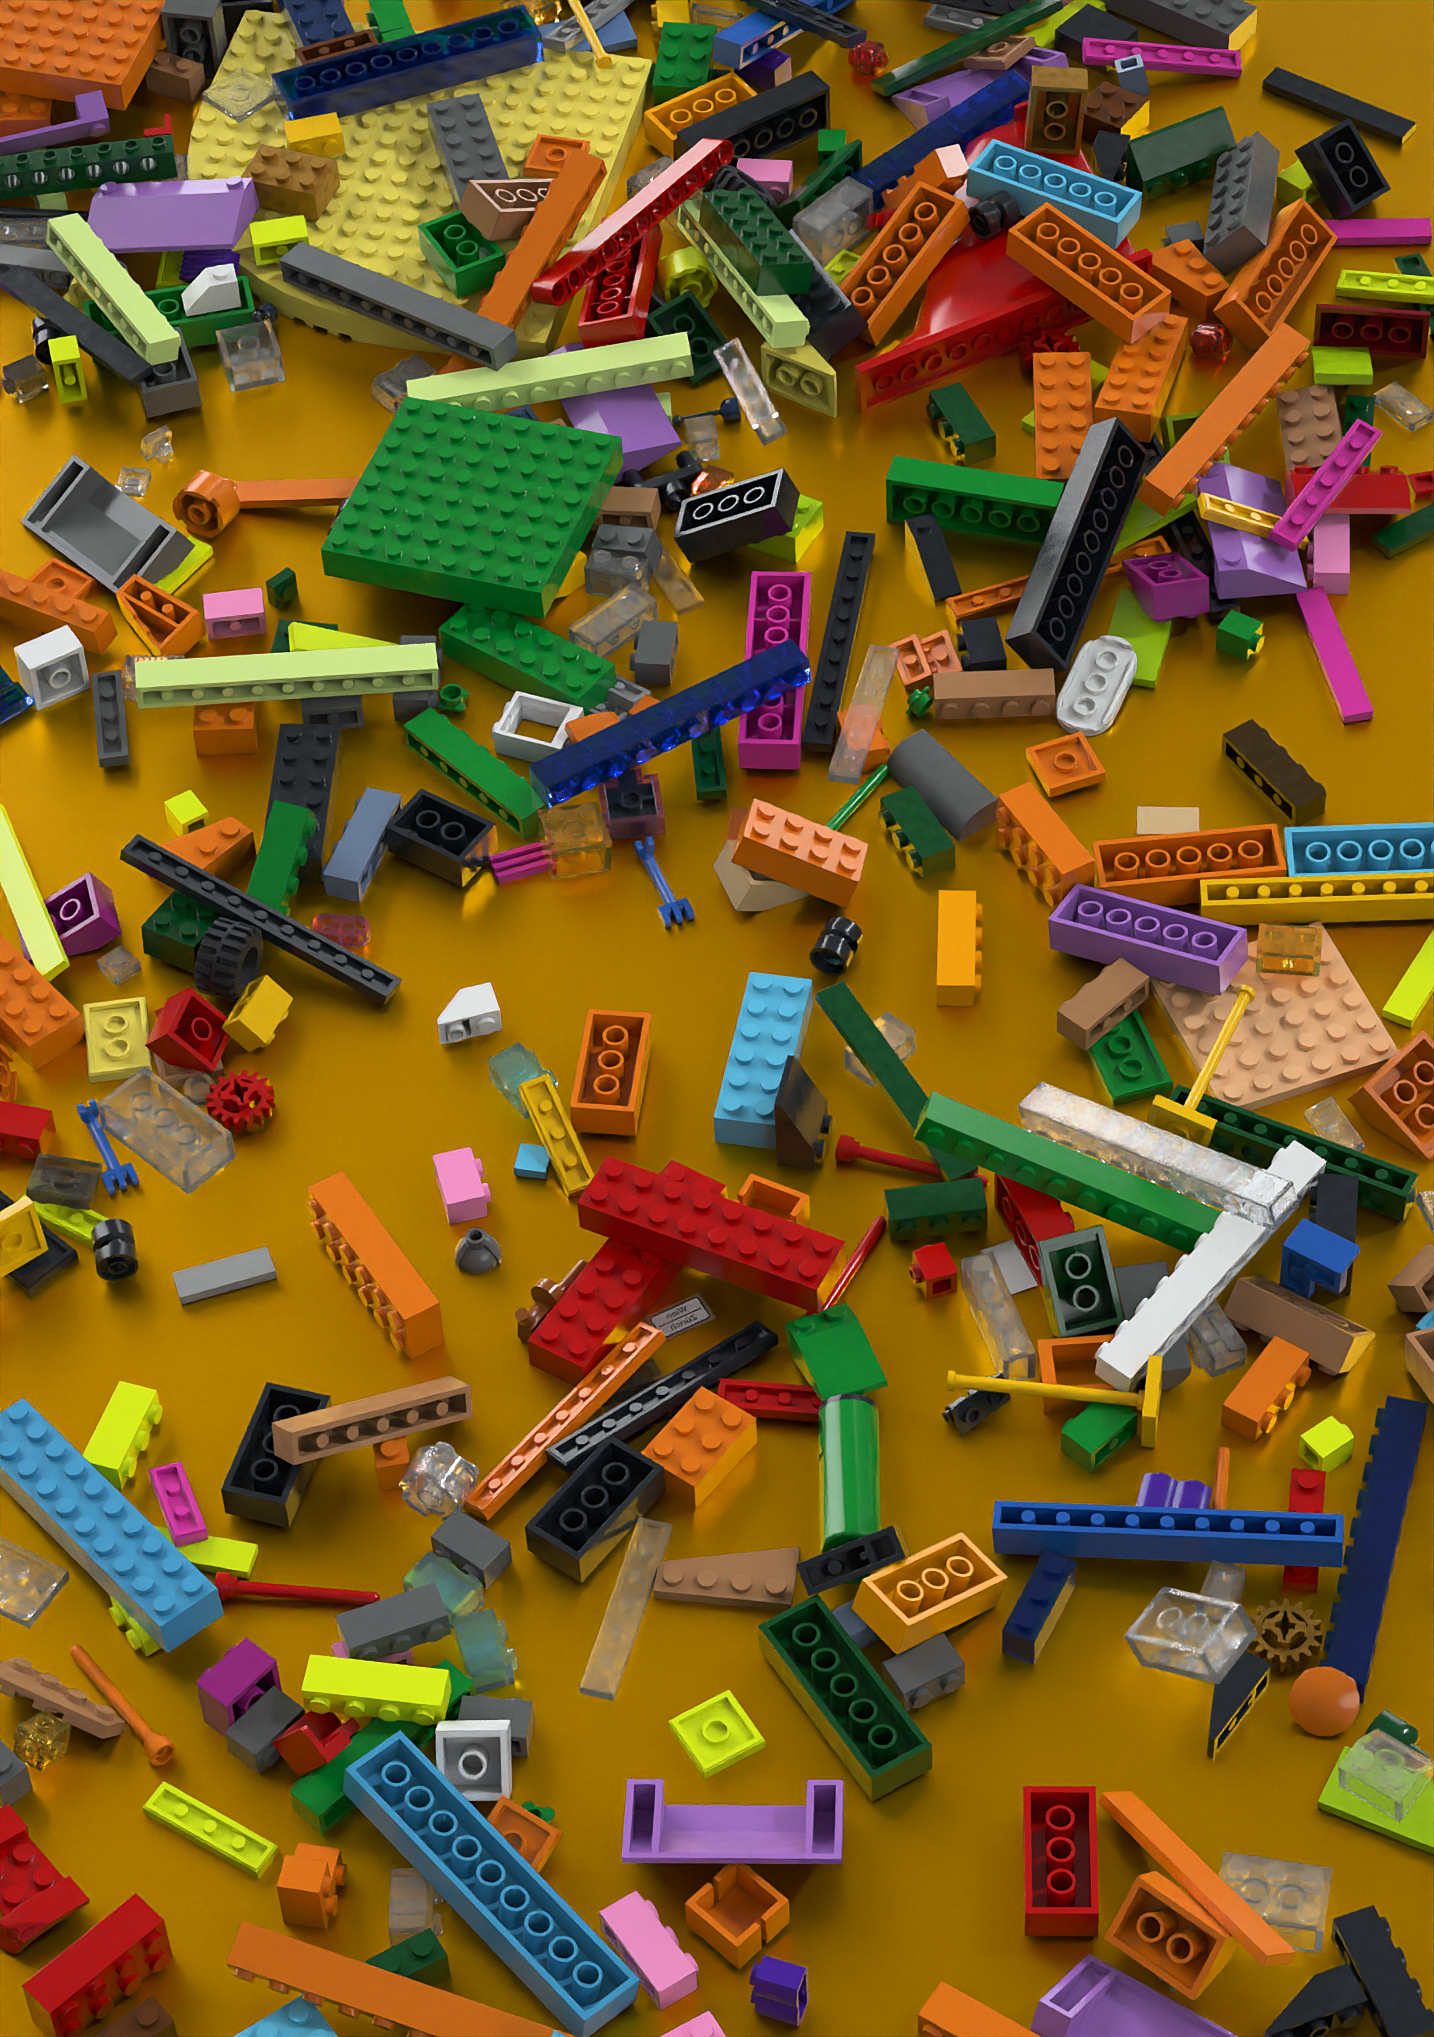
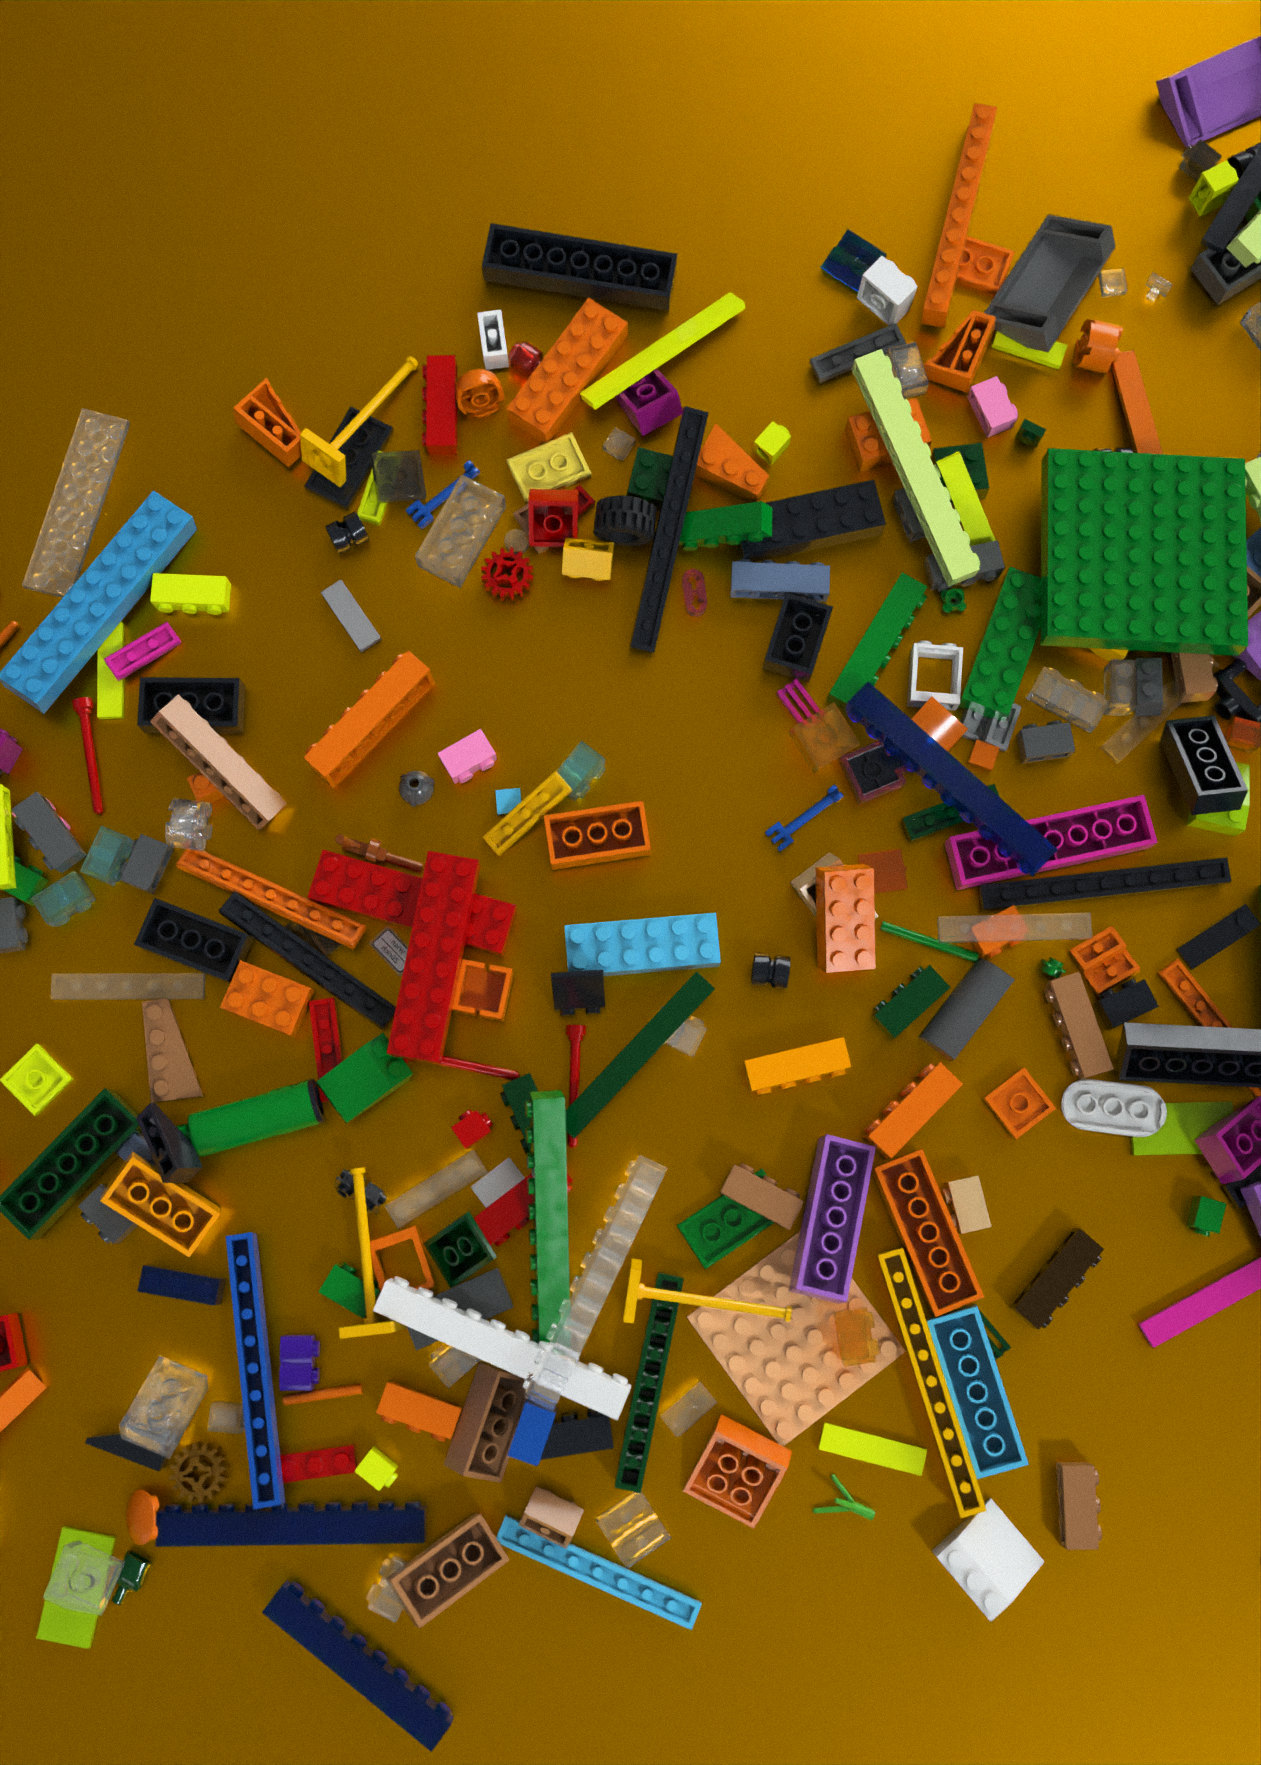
camera: 70 degrees right, 30 degrees up
white slope [437,982,502,1045] -> none

